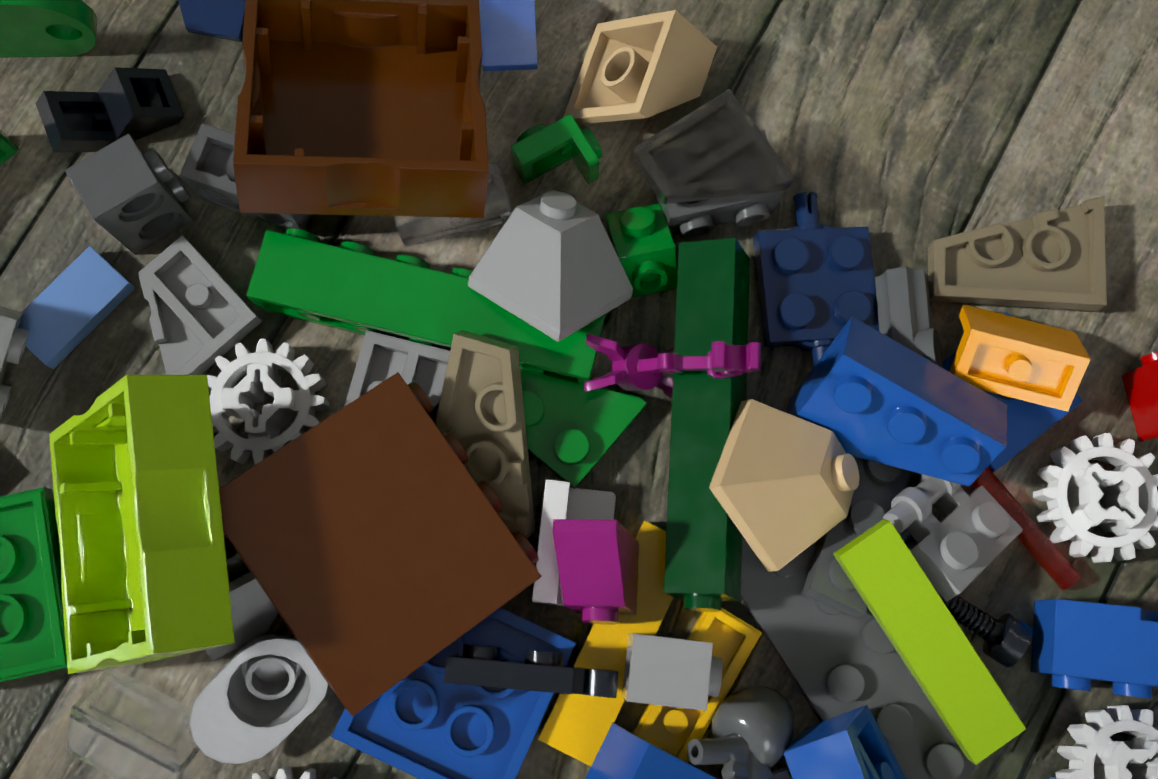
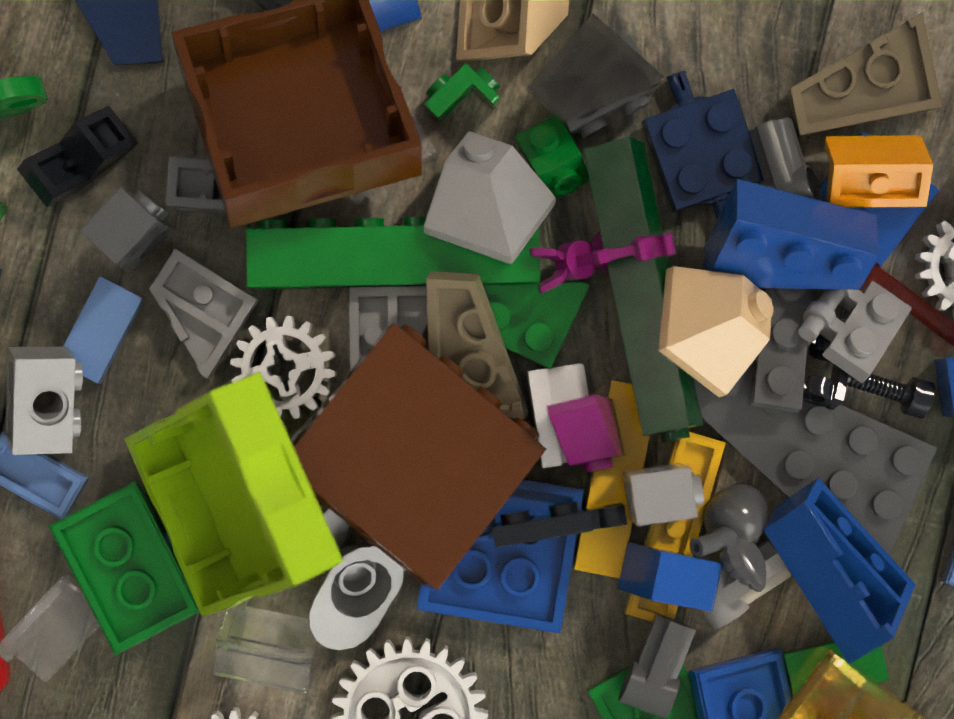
camera: 10 degrees left, 10 degrees up
lime tile [833,519,1026,765] -> none

